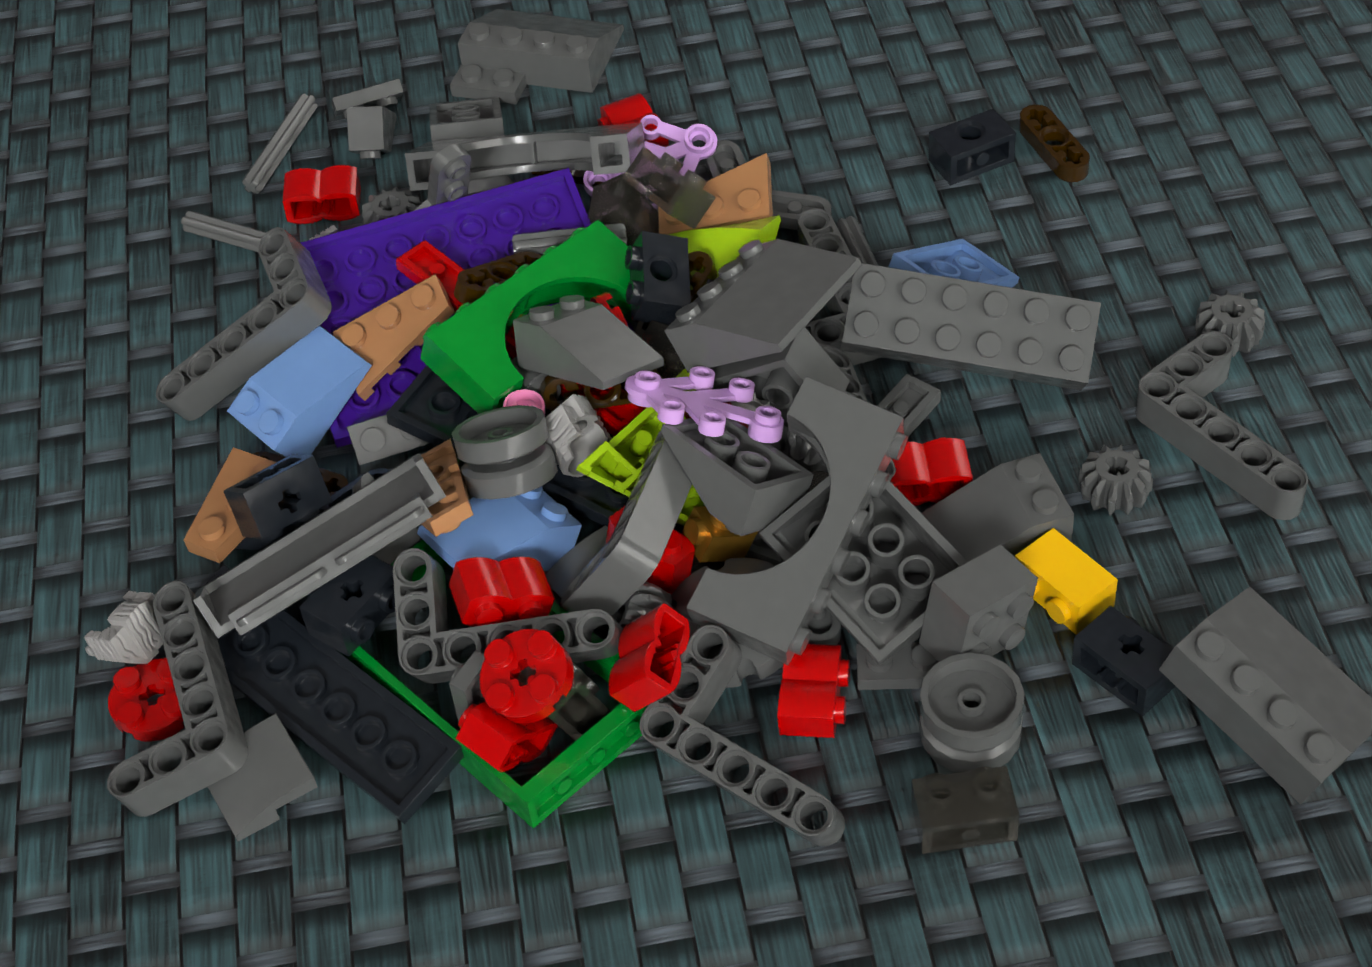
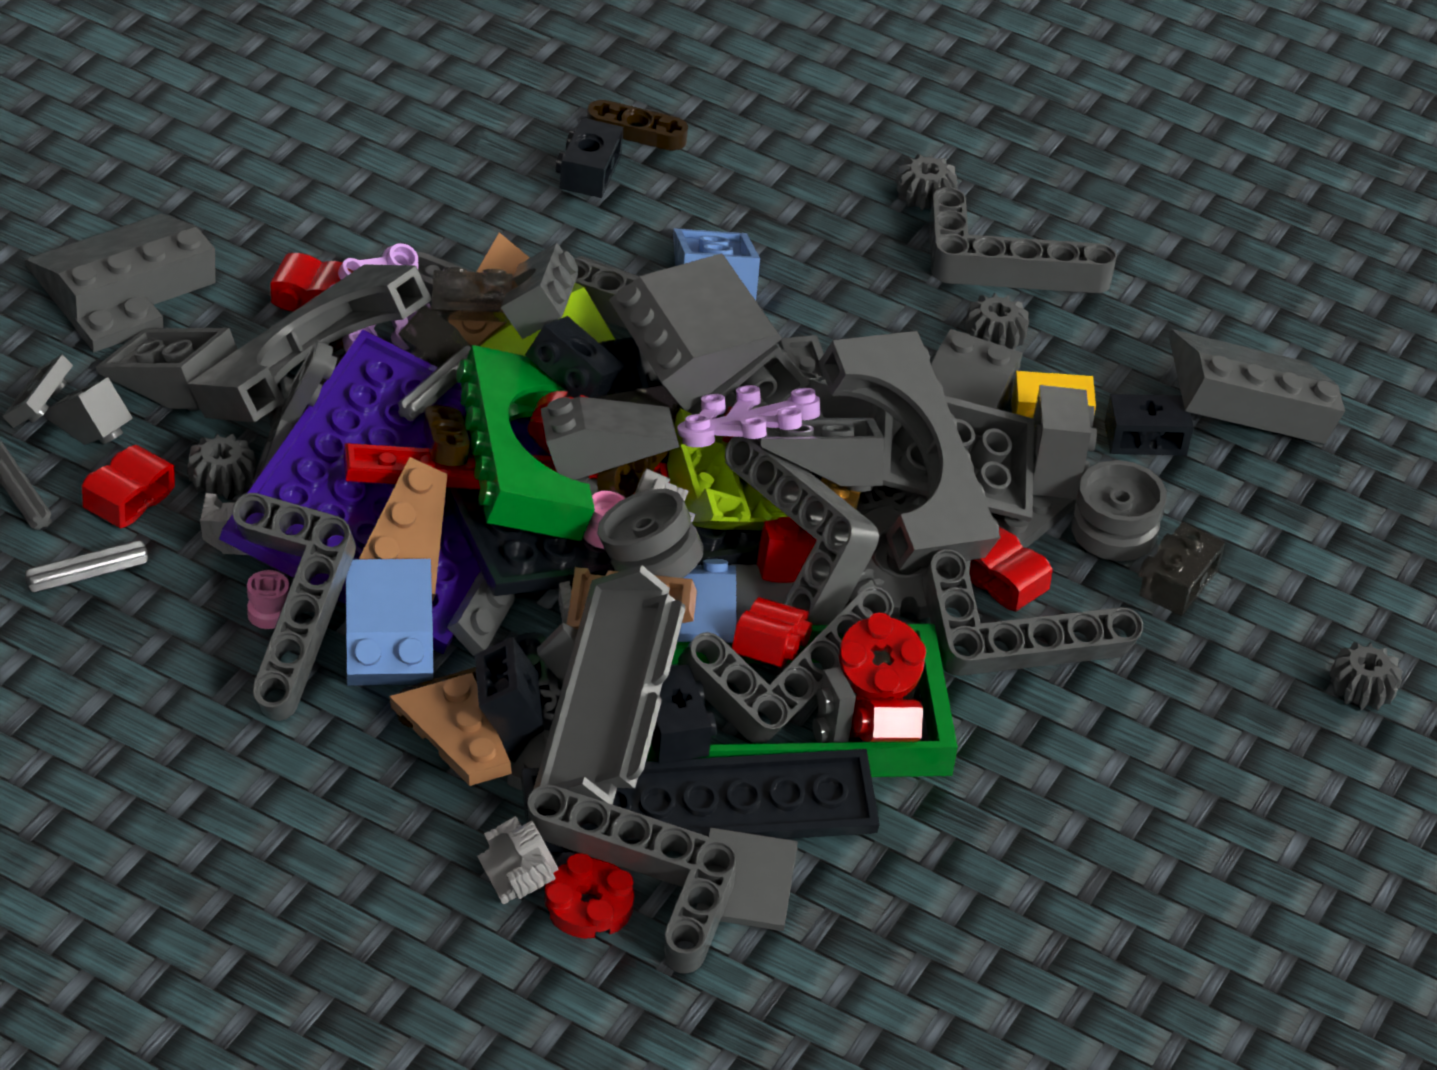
camera: 60 degrees left, 5 degrees down
red brick [609,603,690,712] -> none
dark grey brick [840,263,1101,391] -> none
none -> dark grey arch [501,243,578,339]

